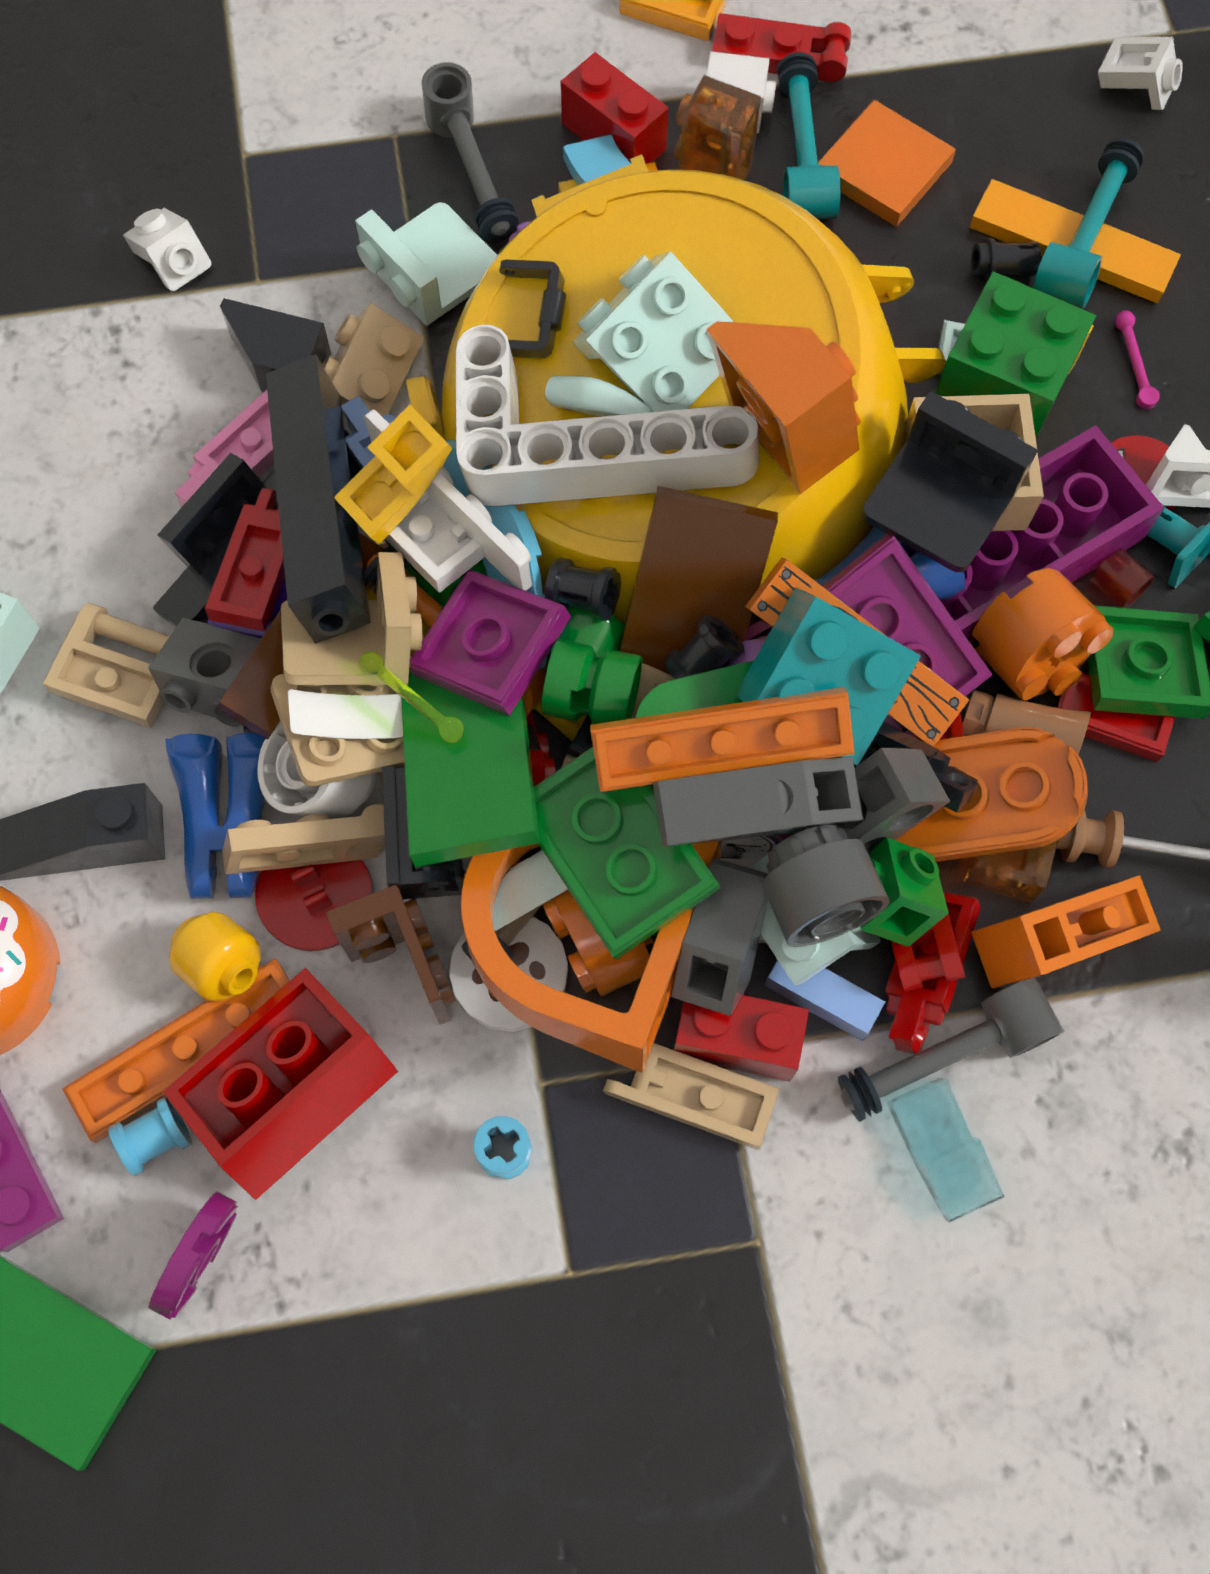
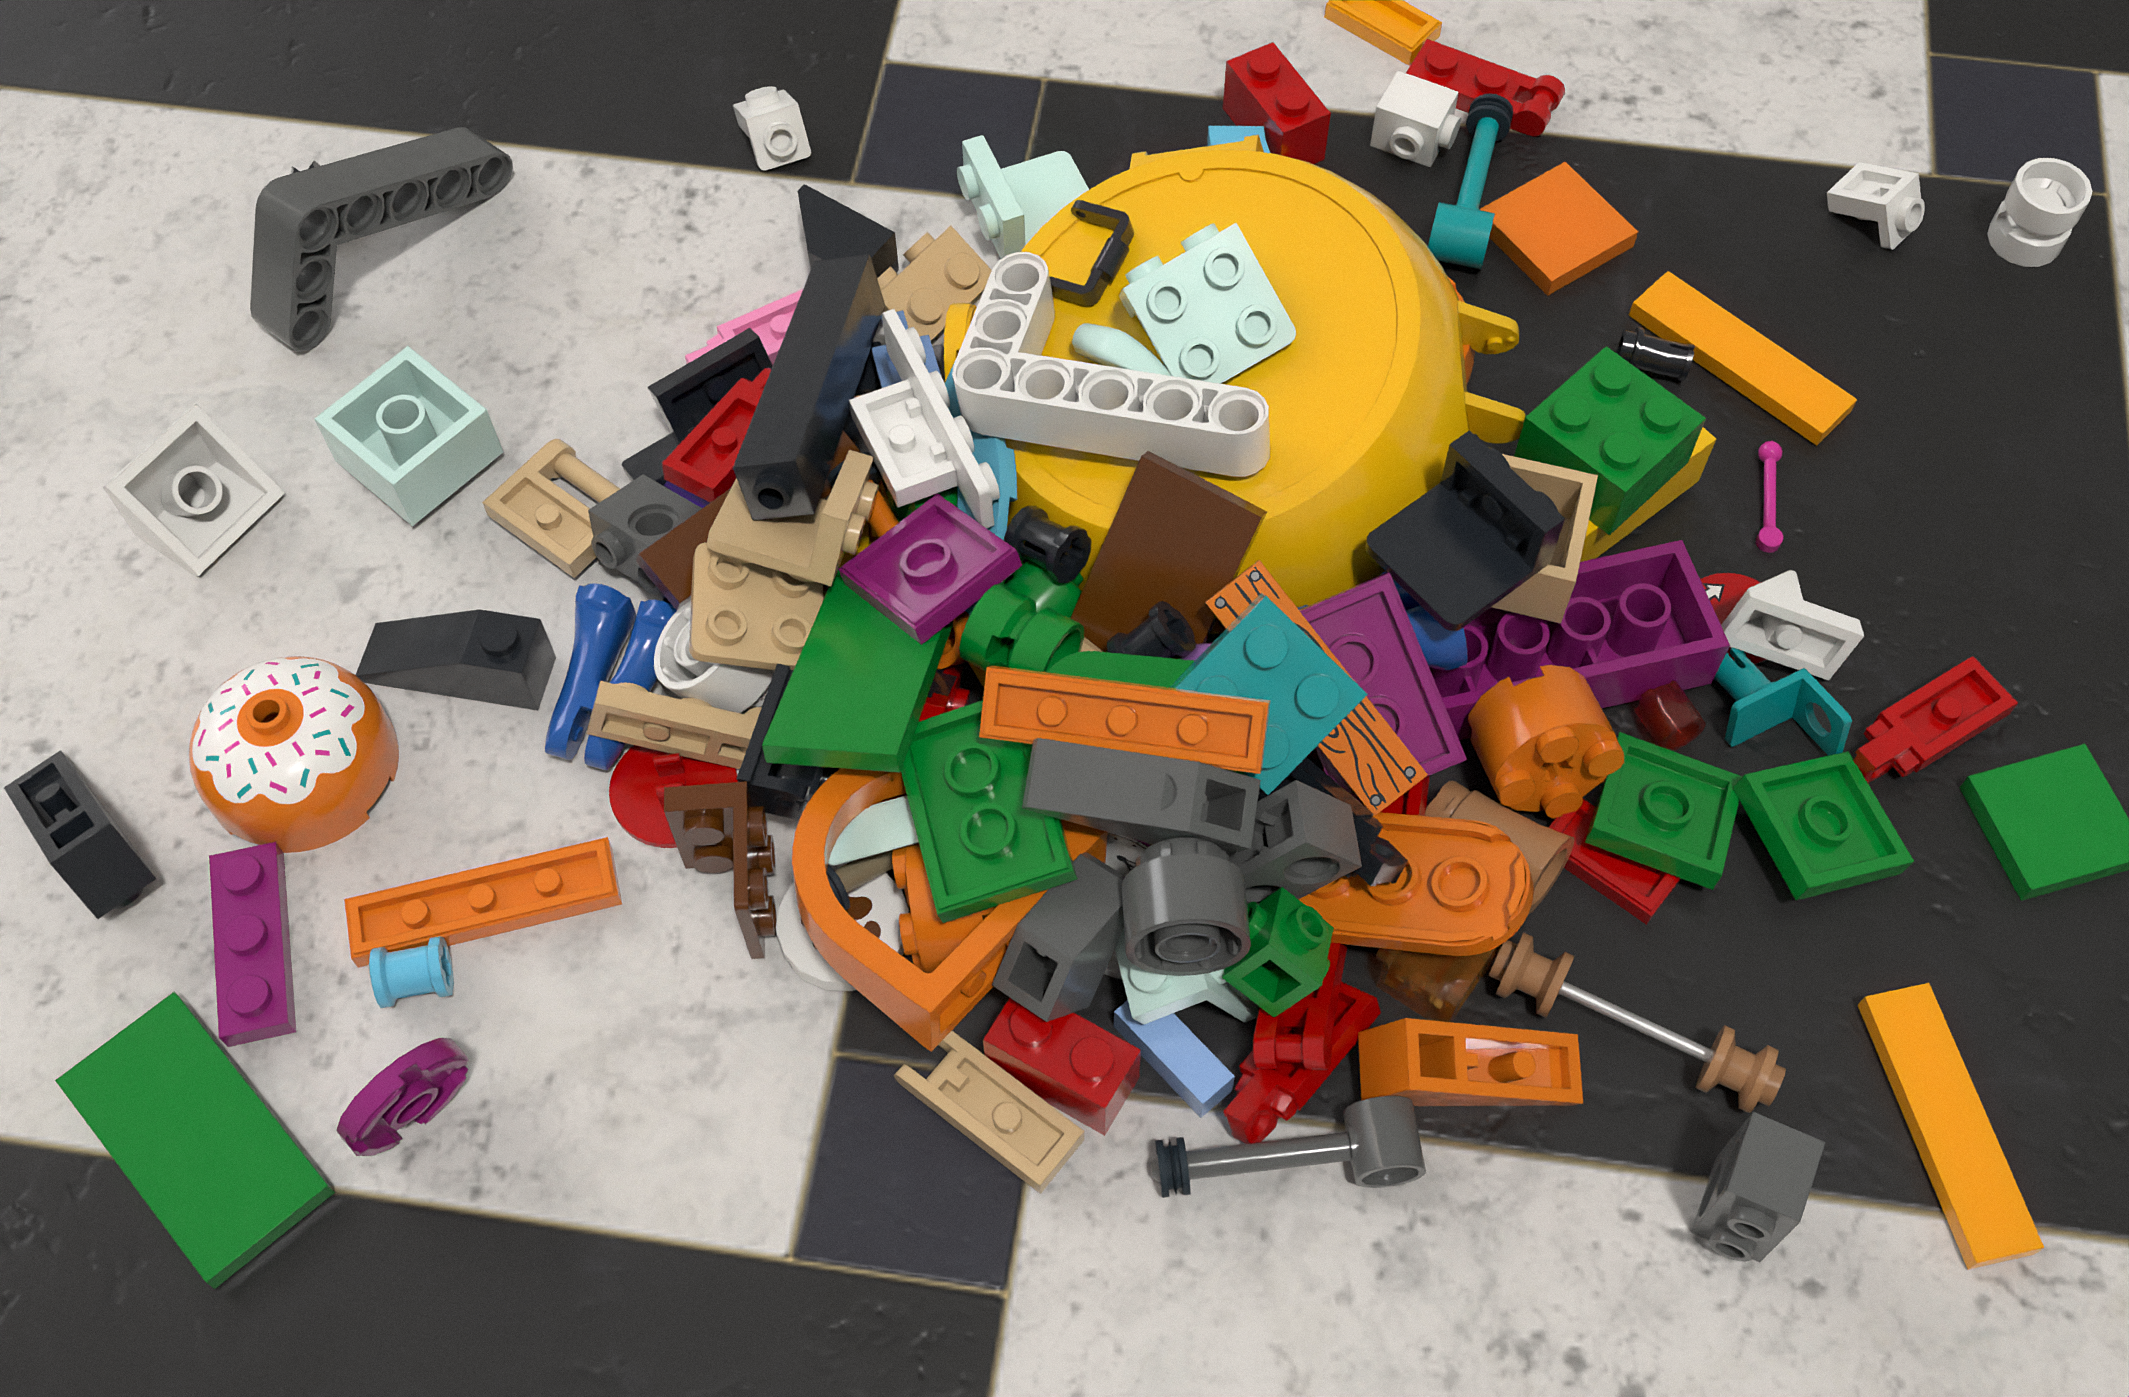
camera: 20 degrees right, 10 degrees down
red slope [163,967,399,1200] -> none
yellow head [169,911,261,1002] -> none
white sticker [288,689,403,739] -> none
yellow slope [334,404,452,544] -> none
clear neon green hinge [359,652,464,743] -> none
dark grey piece [421,62,519,242] -> none
medium azure bush [474,1116,532,1179] -> none
clear orange hinge [674,75,761,181] -> none
orange slope [706,321,861,494] -> none
clear light blue slope [886,1078,1005,1223] -> none
teal piece [1034,138,1145,308] -> none

